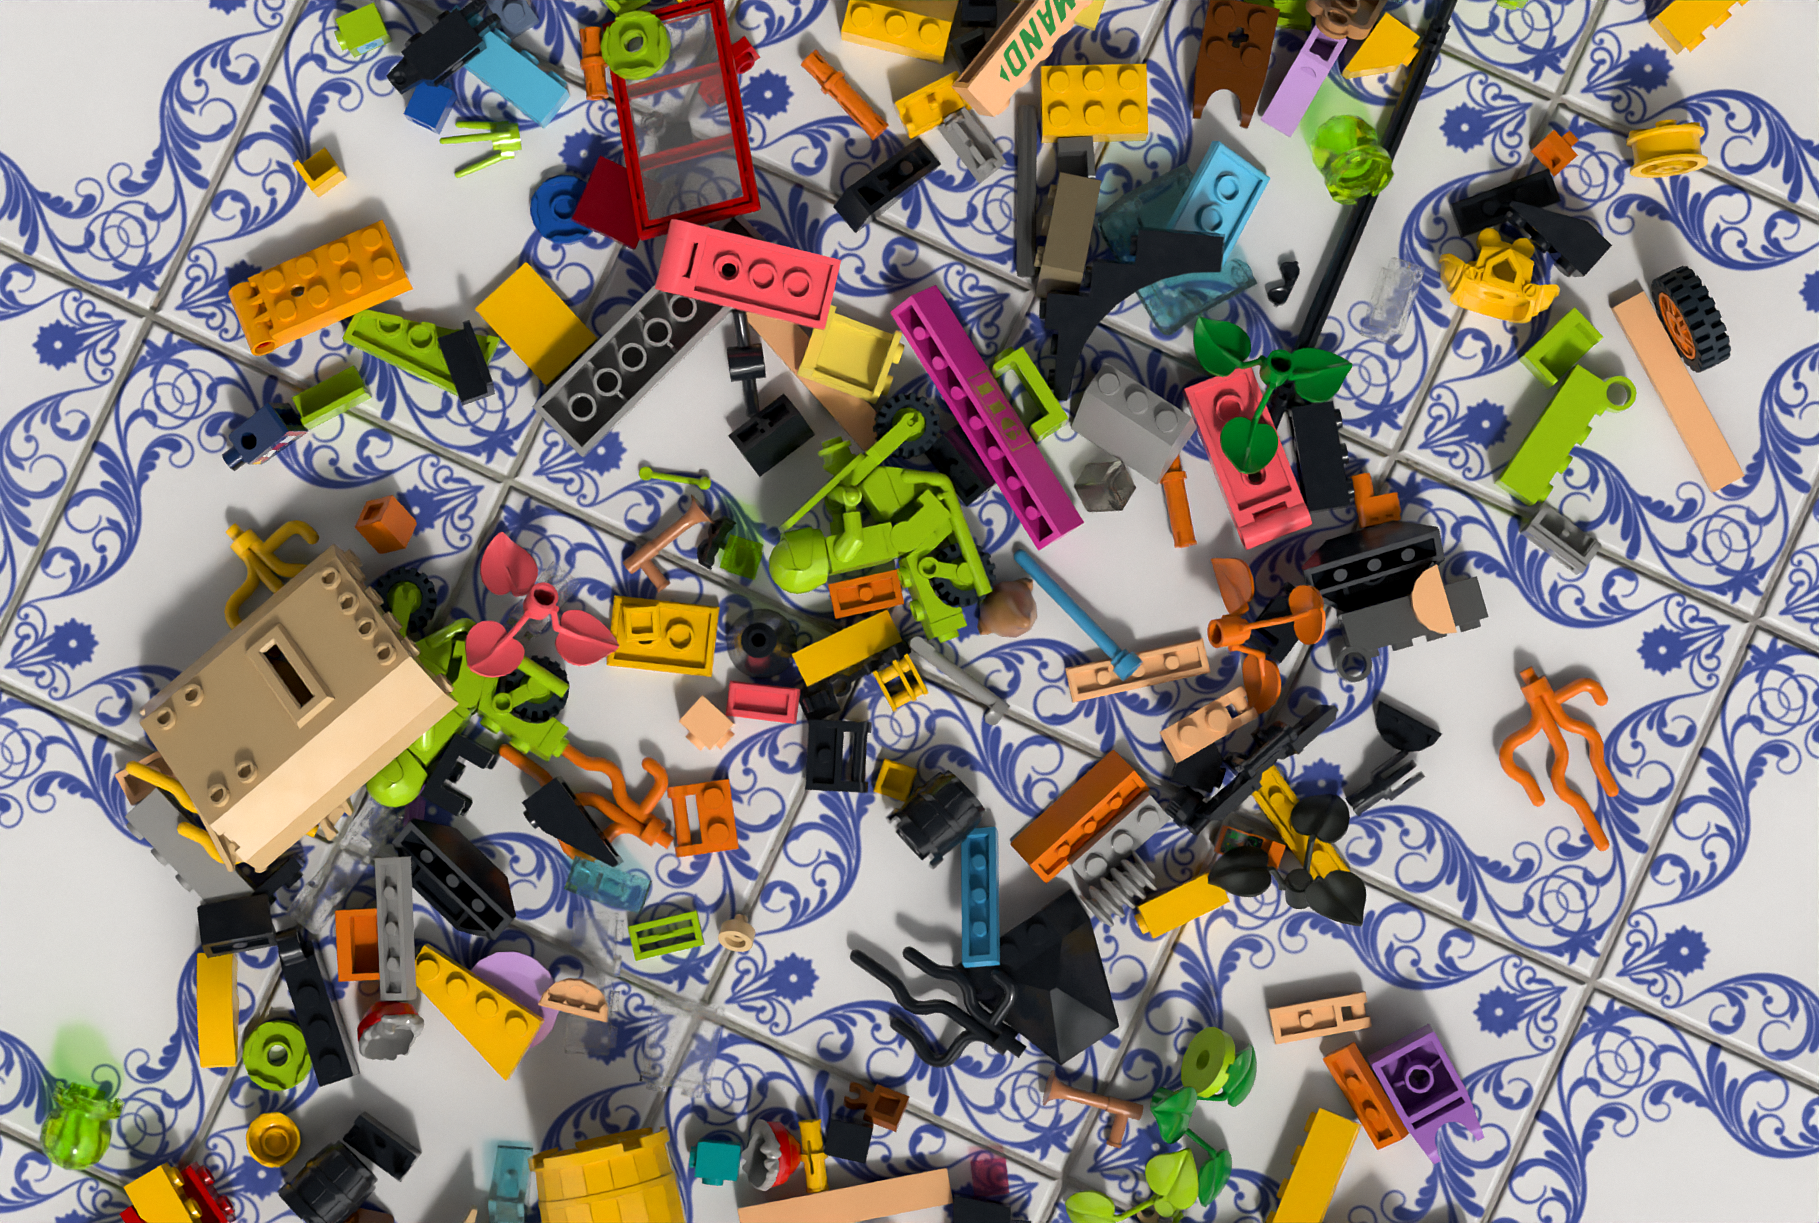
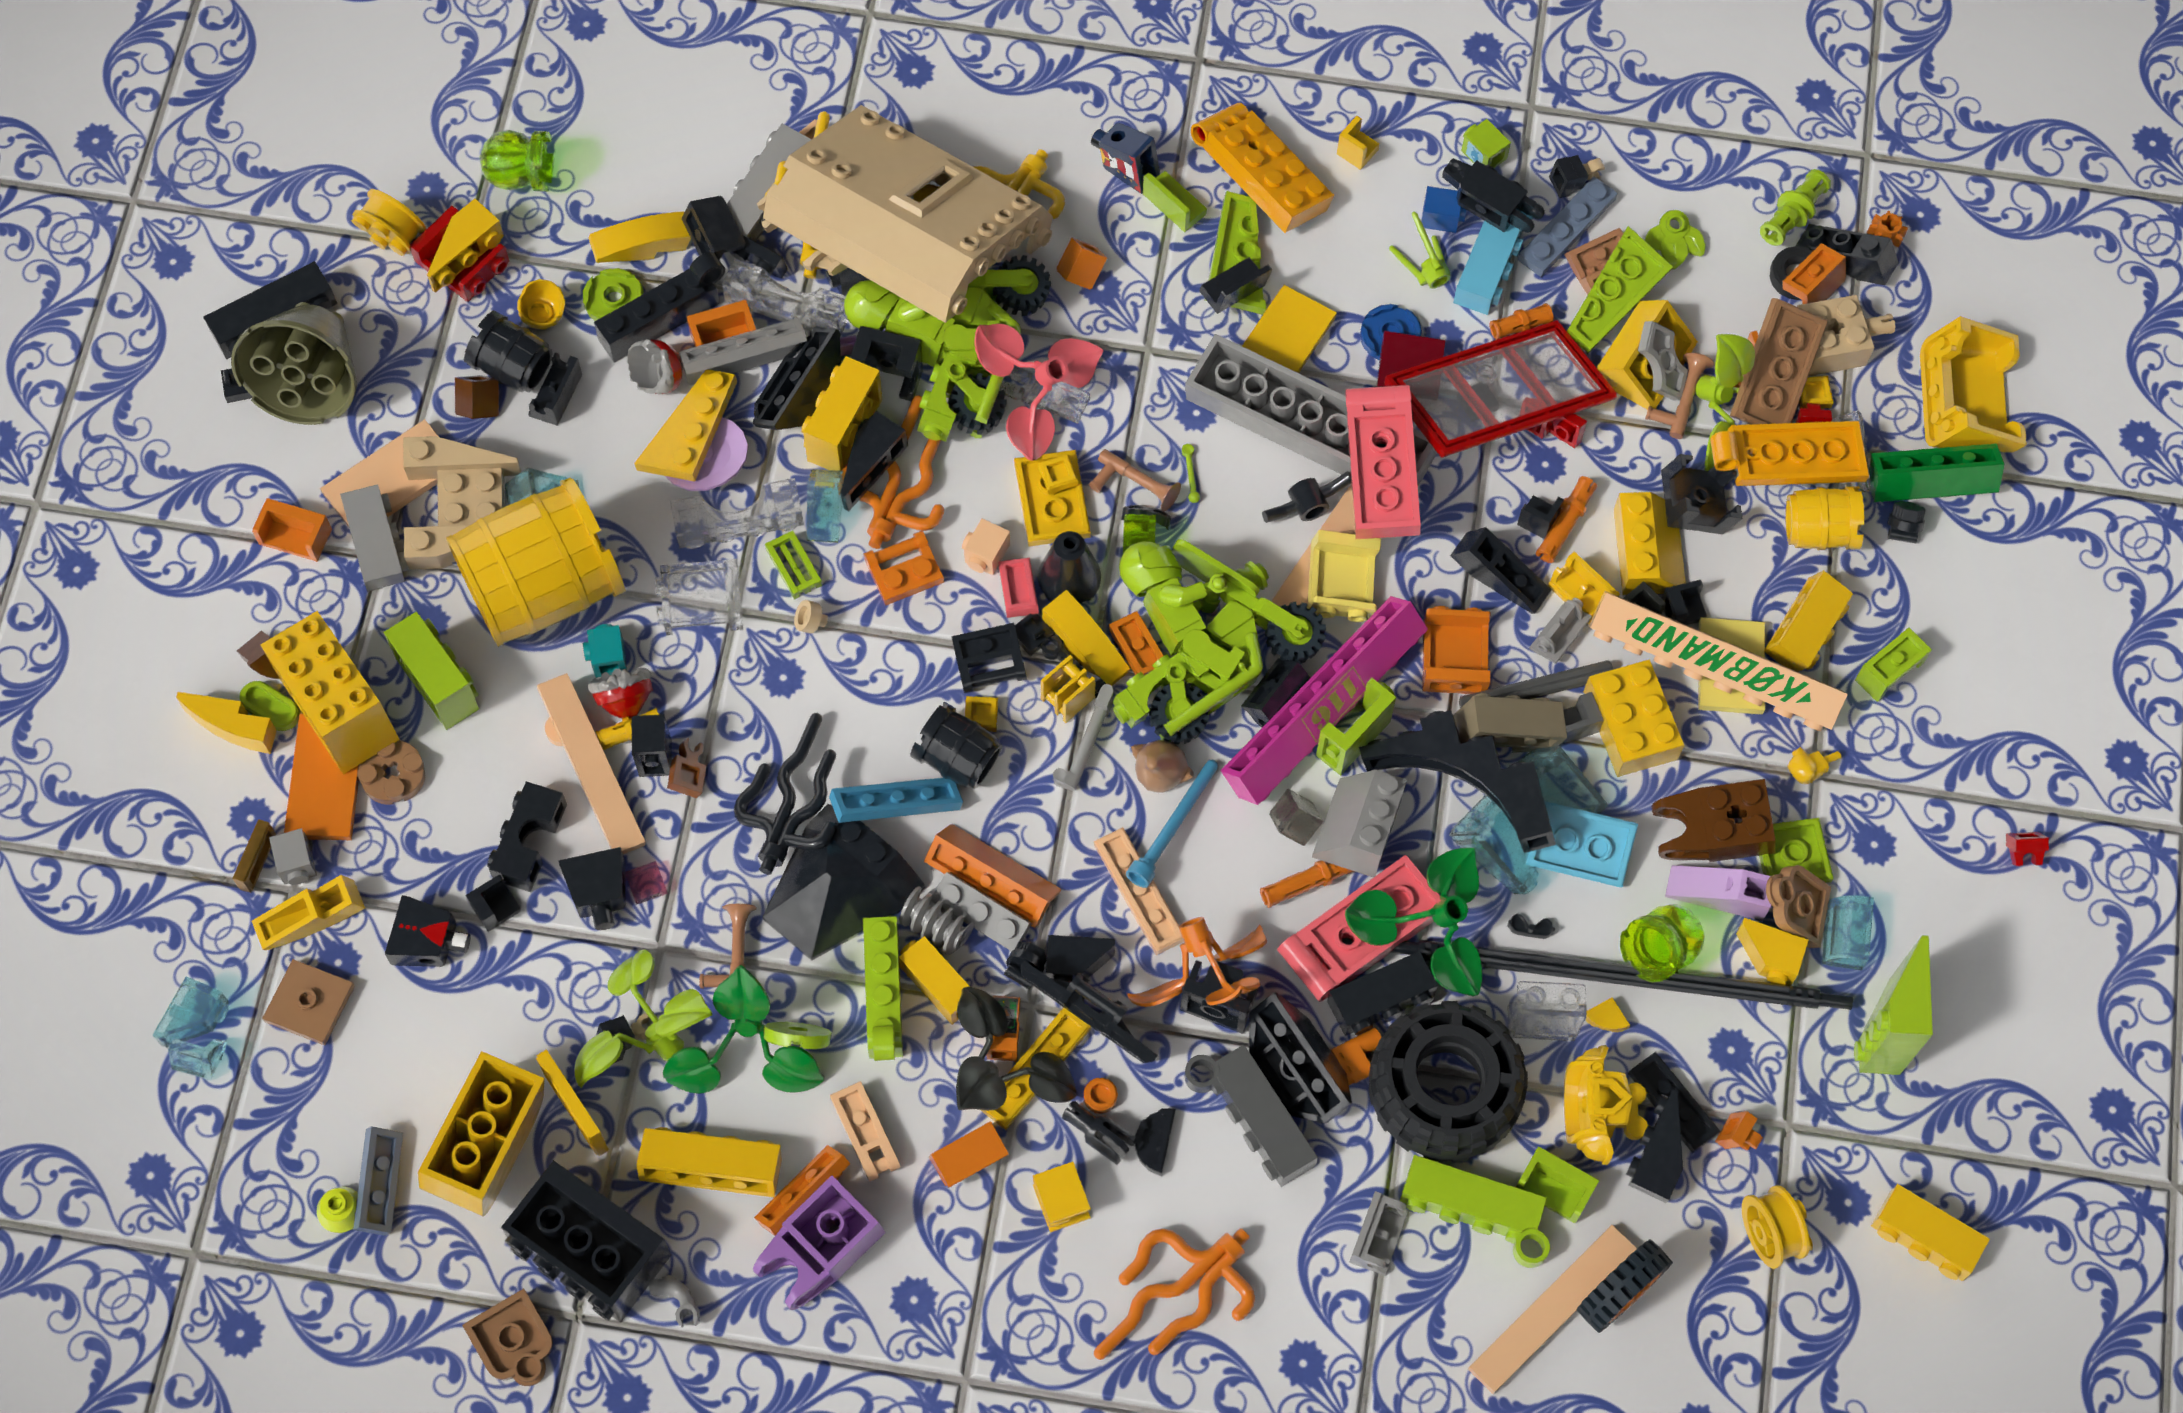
camera: 75 degrees right, 20 degrees down
light nougat tile [538,978,609,1022] -> none
lime tile [601,10,671,80] -> none
black hinge [728,393,815,477] -> none
light nougat plate [1159,685,1259,763] -> none
light nougat tile [1410,564,1457,634] -> none
none -> yellow brick [801,356,883,474]
none -> lime hinge [863,916,903,1061]
none -> orange hinge [929,1121,1009,1188]
none -> yellow piece [1033,1161,1091,1233]
none -> orange tile [1084,1078,1118,1114]
none -> black tyre [1369,1001,1528,1162]
none -> orange panel [1422,606,1491,694]
none -> black panel [1517,495,1564,539]
none -> yellow tile [1582,997,1630,1032]

